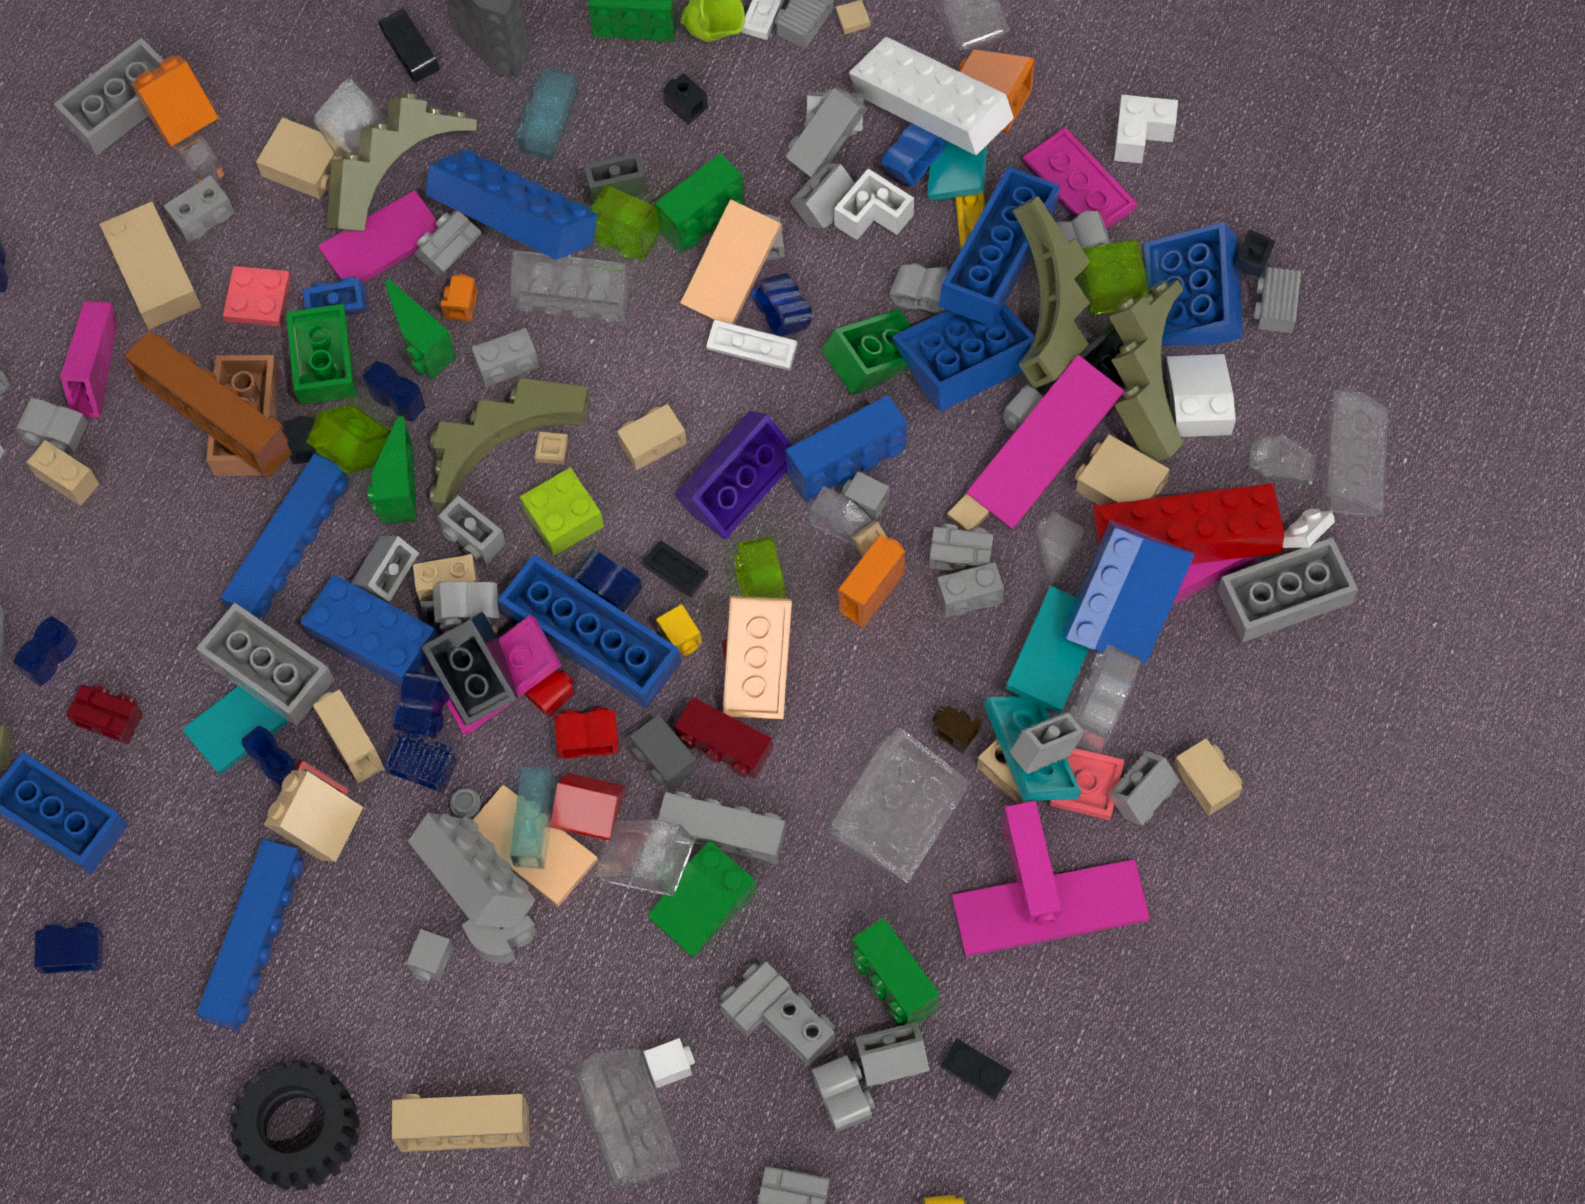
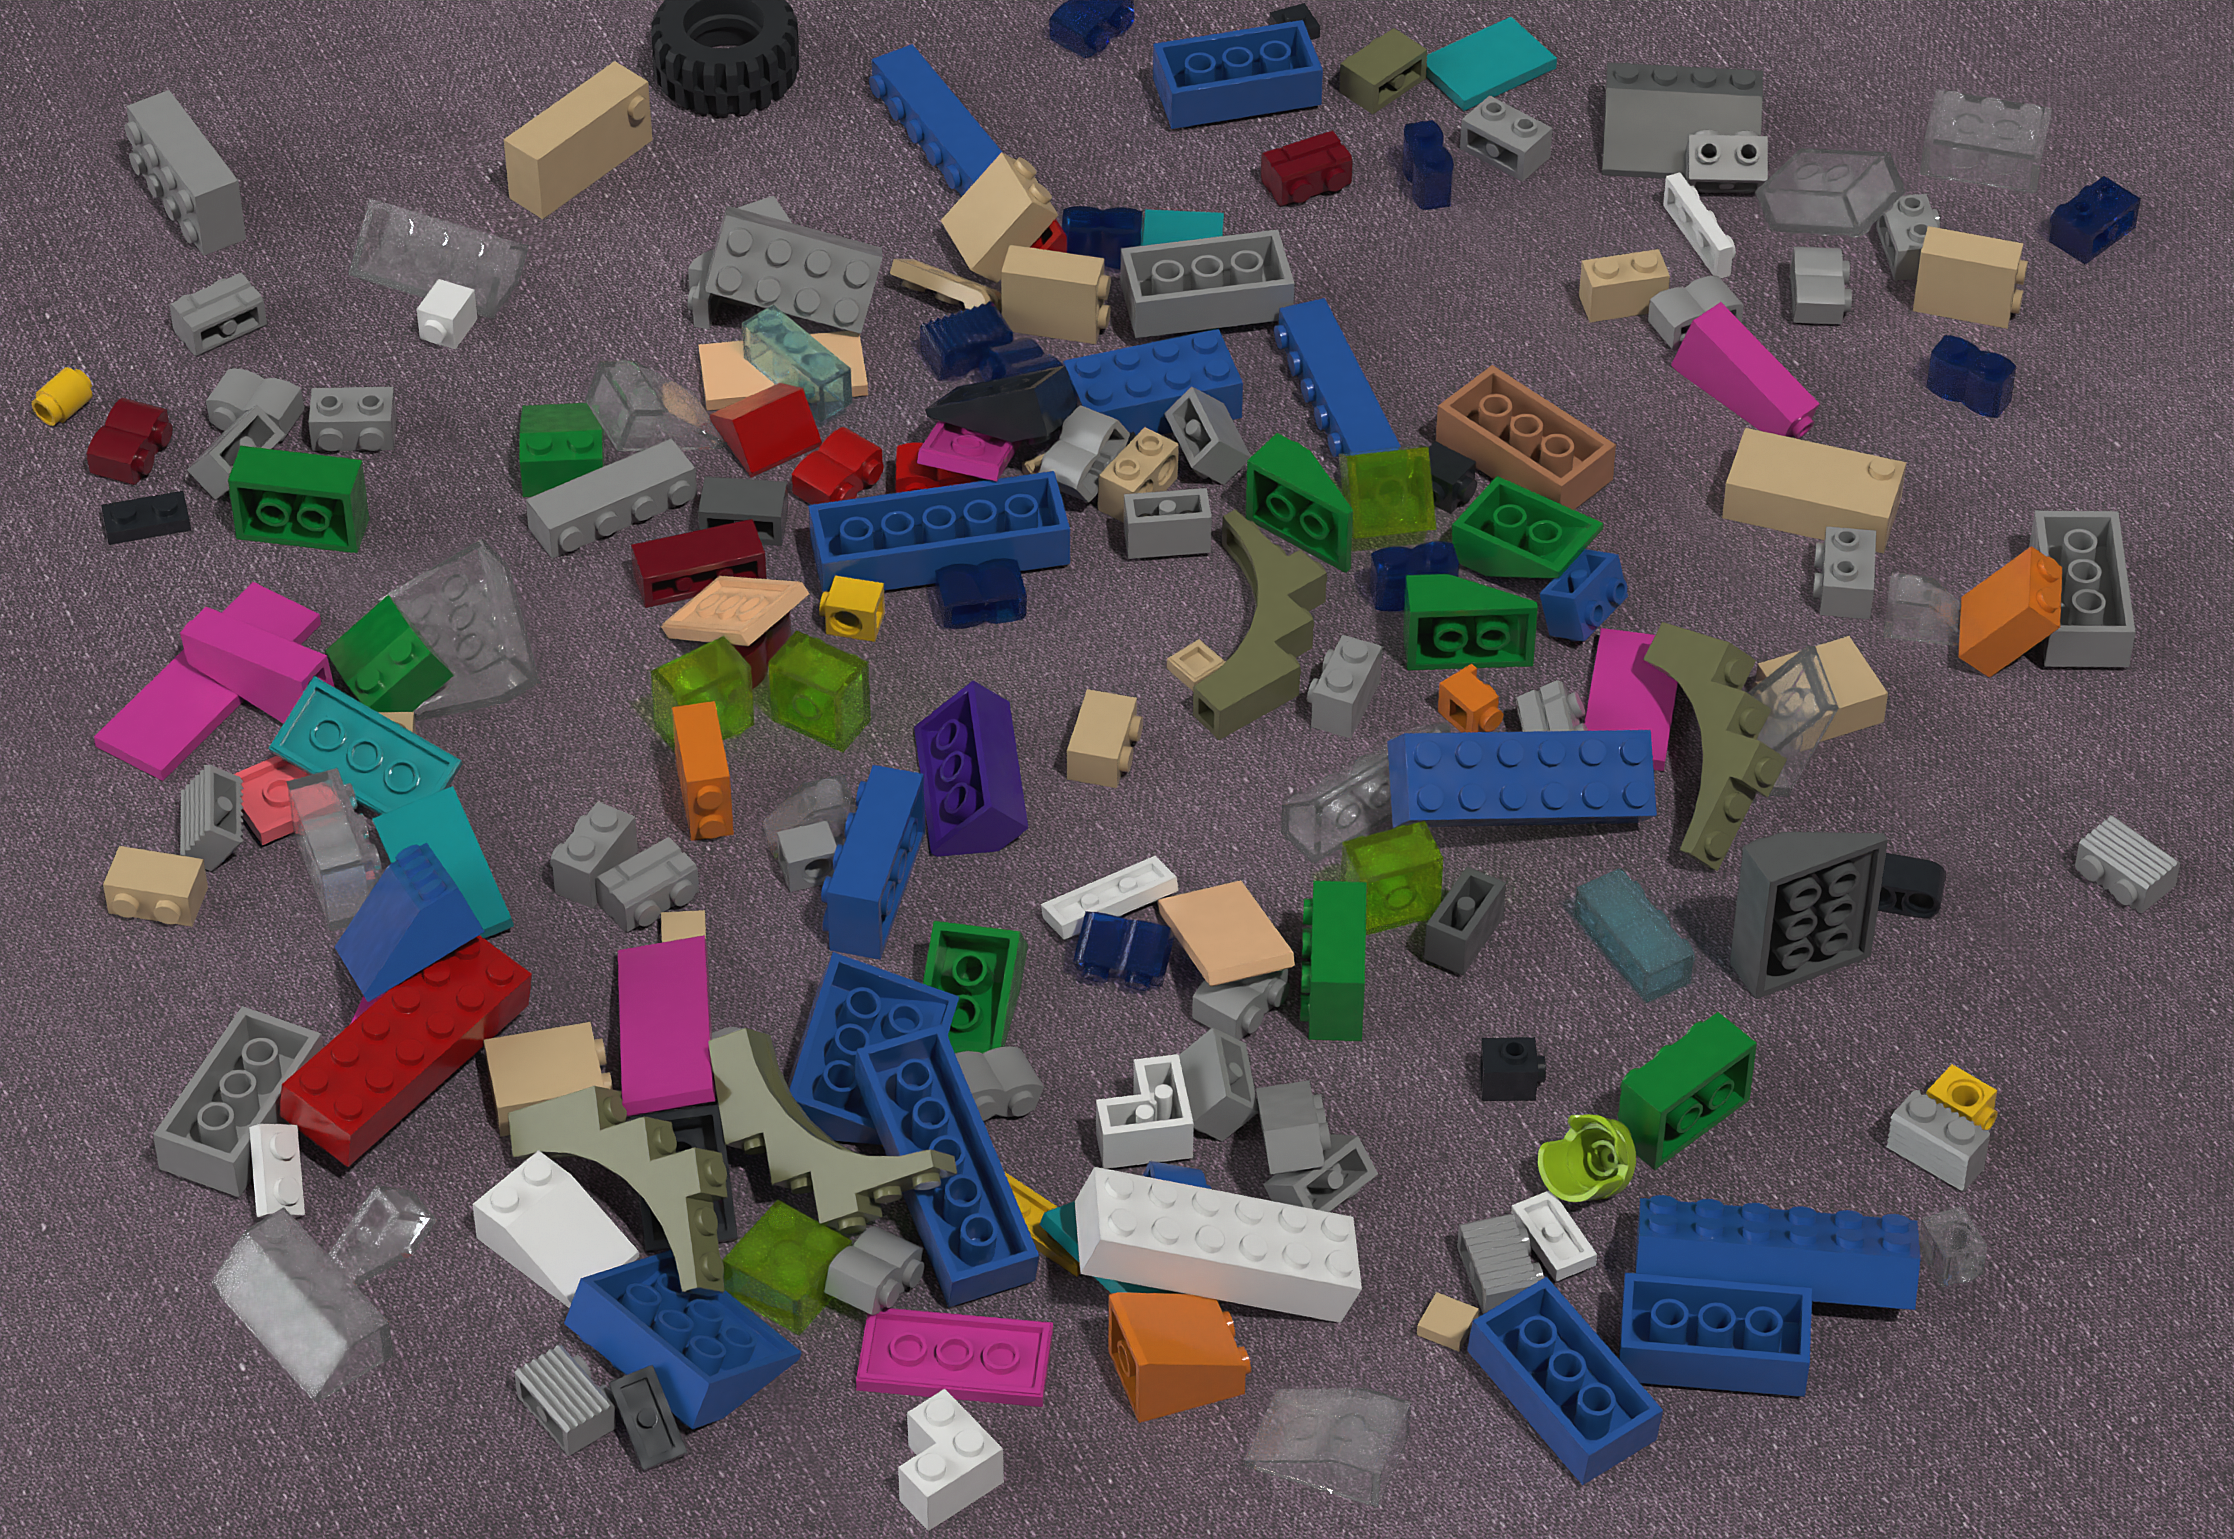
camera: 130 degrees right, 20 degrees down
dark orange brick [125,331,292,479] -> none
coral plate [223,266,291,327] -> none
light grey plate [450,788,481,818] -> none
lime brick [520,467,604,556] -> none
black plate [642,540,708,598] -> none
light grey brick [719,961,792,1037] -> none
tan tile [851,521,888,558] -> none
dark brown brick [932,705,981,754] -> none
light grey brick [1010,712,1084,774] -> none
clear slope [1035,512,1084,586] -> none
none -> dark red brick [86,397,173,485]
none -> green slope [325,595,454,712]
none -> clear neon green brick [650,636,754,752]
none -> tan plate [890,259,1002,314]

